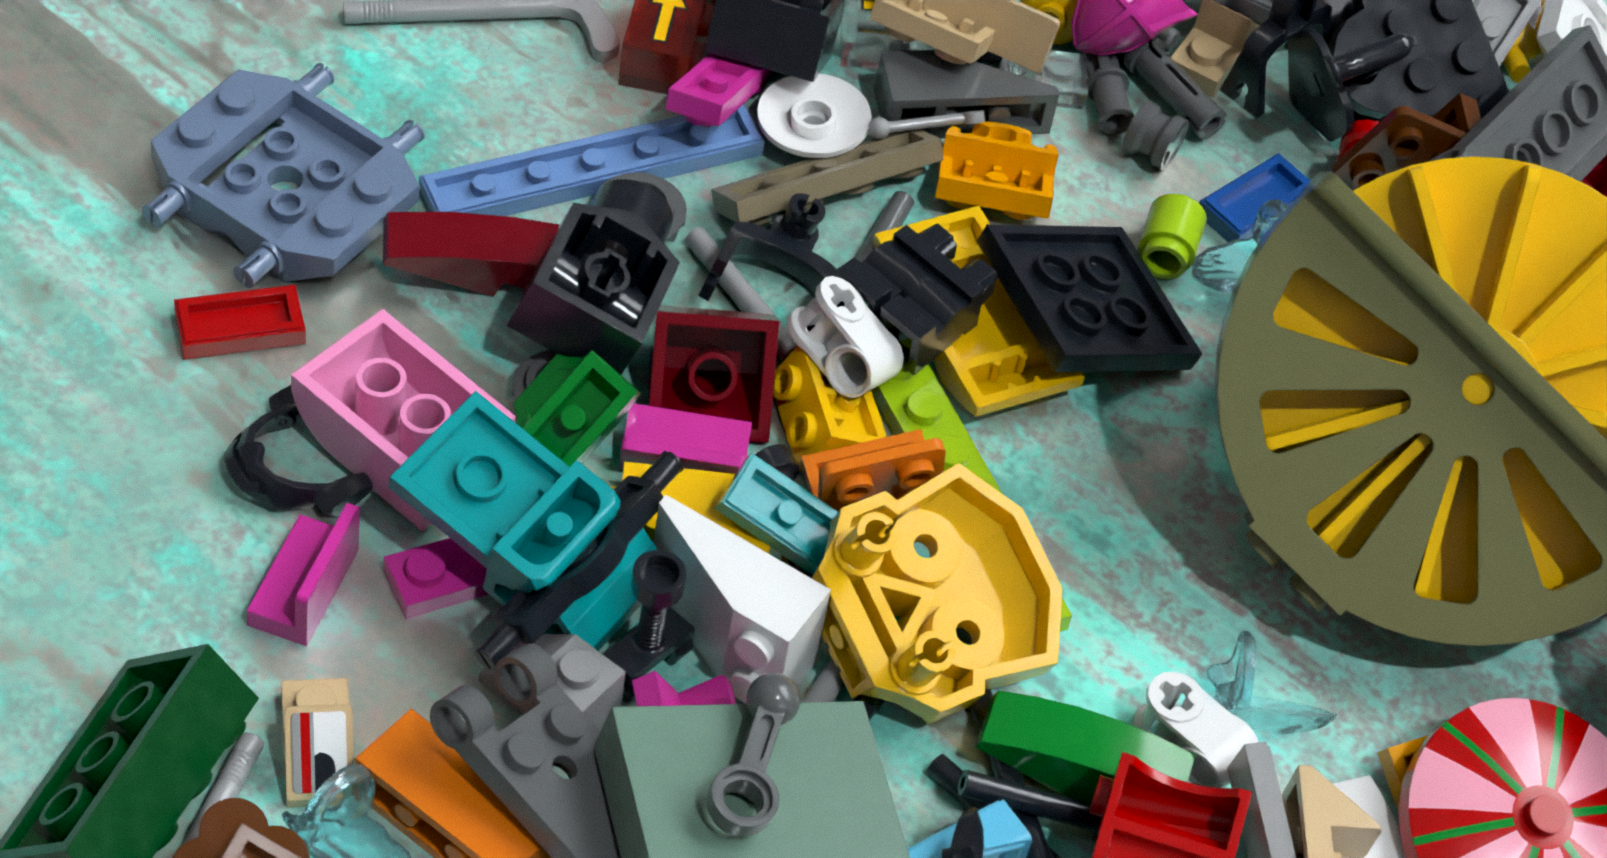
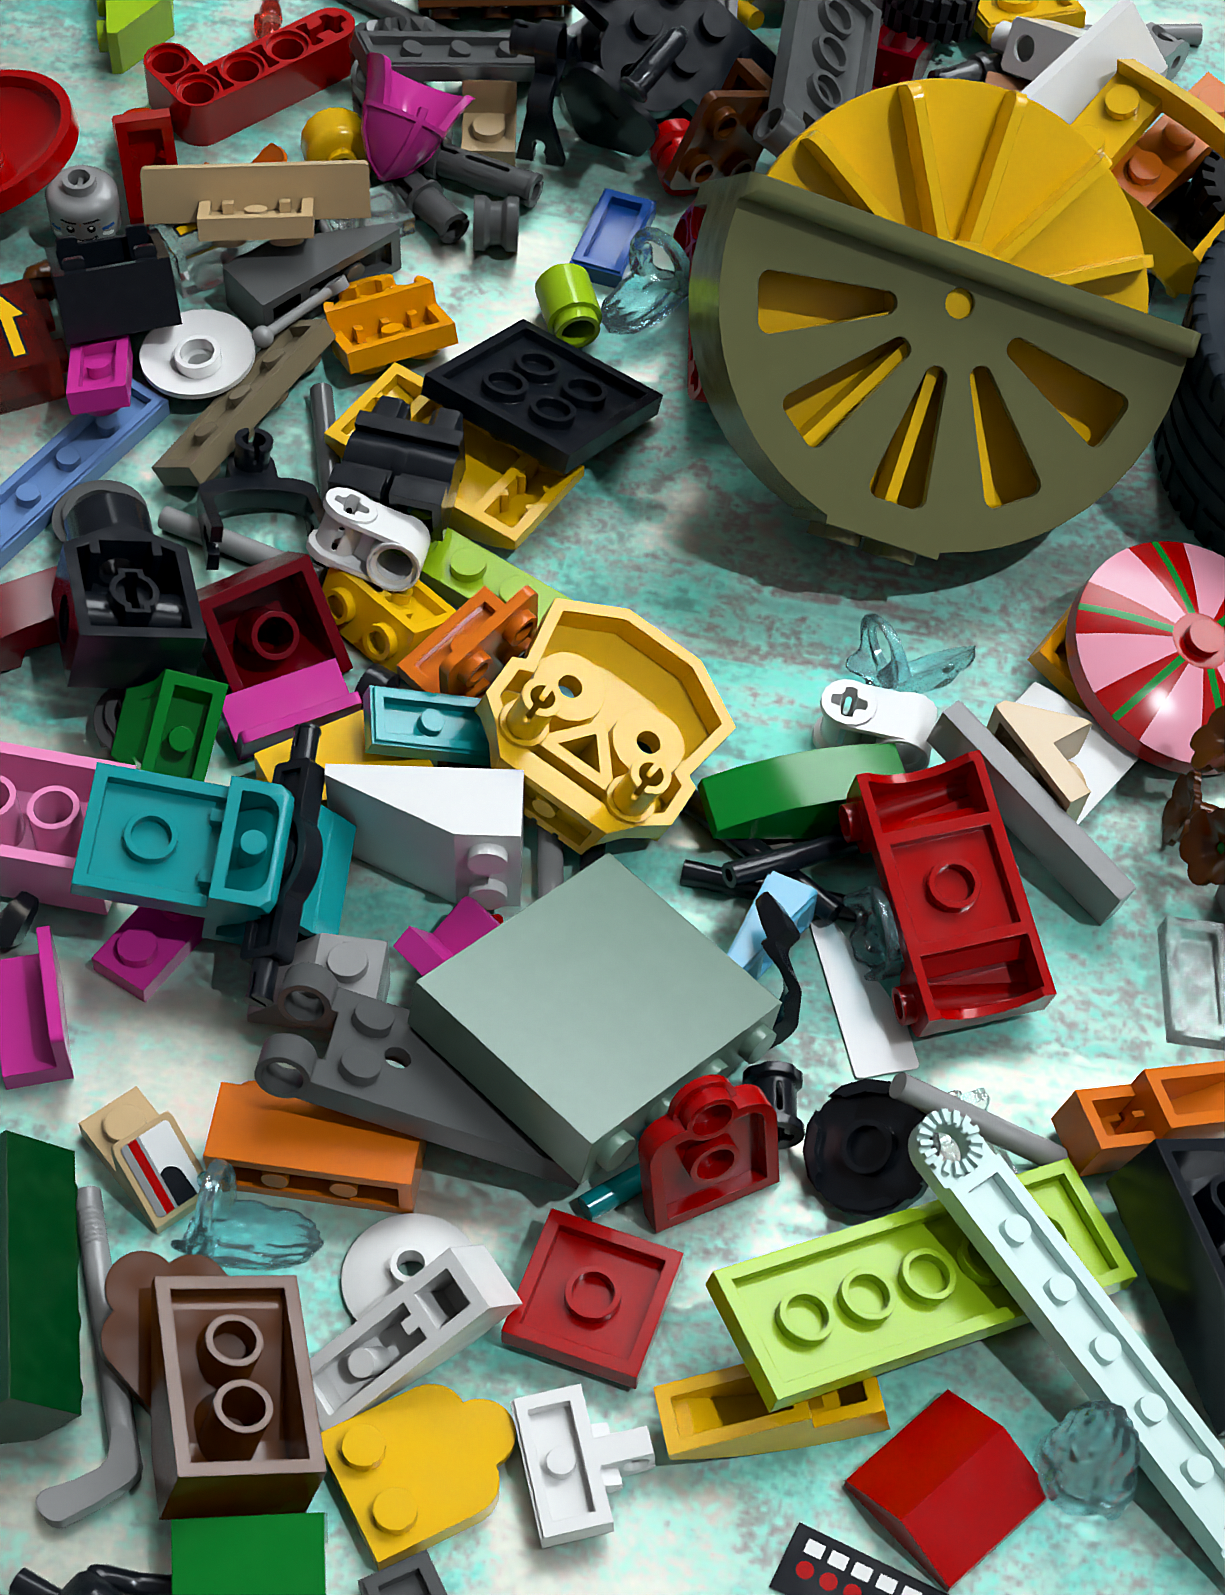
camera: 25 degrees left, 5 degrees up
black bar [603,550,695,702] -> none
dark grey piece [706,673,800,836] -> none

